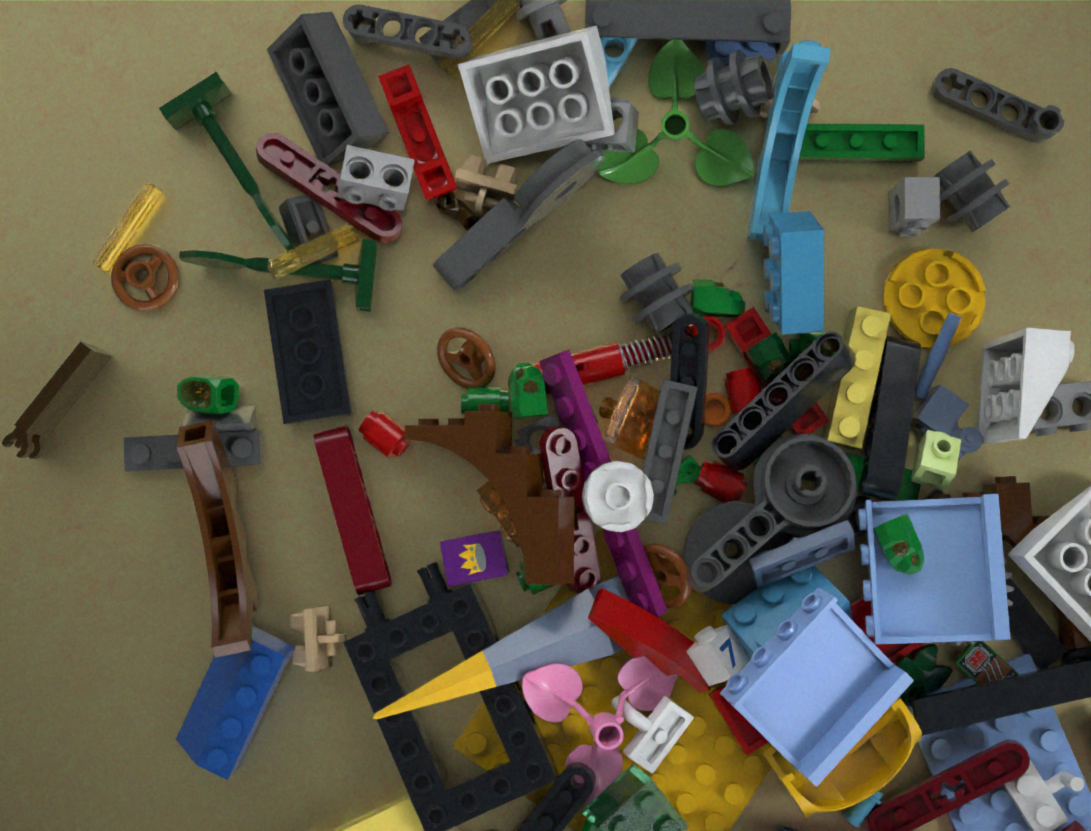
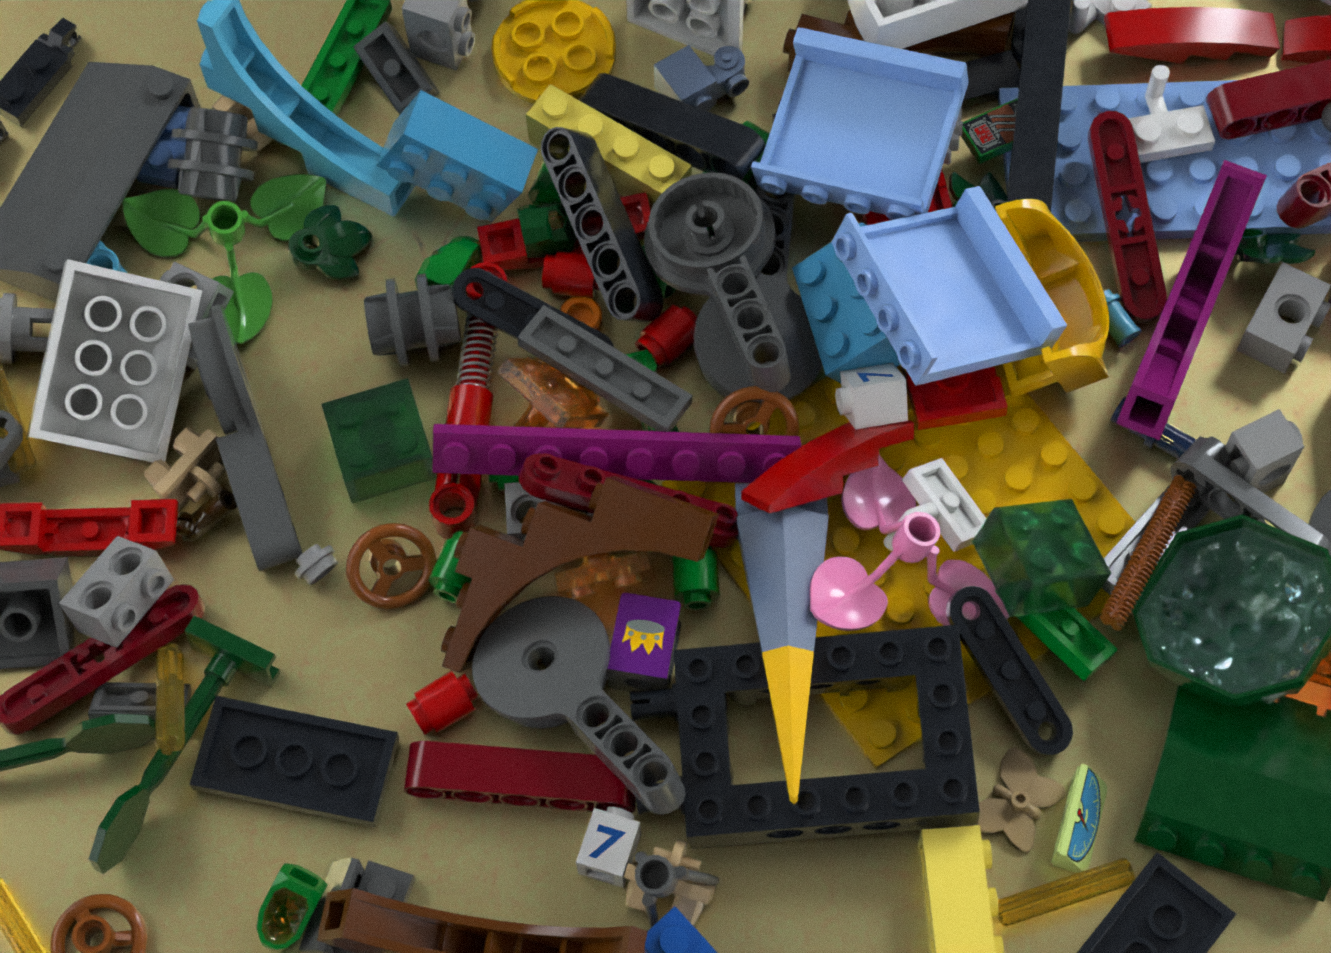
camera: 70 degrees left, 20 degrees down
green rock [509,362,548,419] -> none
white tile [582,461,654,532] -> none
sand blue plate [748,520,855,588] -> none
green rock [873,514,924,575] -> none
yellowish green brick [911,430,961,491] -> none
medium blue piece [915,312,962,399] -> none
none -> dark green plate [288,205,372,280]
none -> light grey plate [294,544,338,585]
none -> clear green brick [321,378,437,504]
none -> dark grey slope [353,22,440,114]
none -> dark grey beam [472,596,685,815]
none -> white brick [576,807,641,888]
none -> dark grey plant [635,851,719,927]

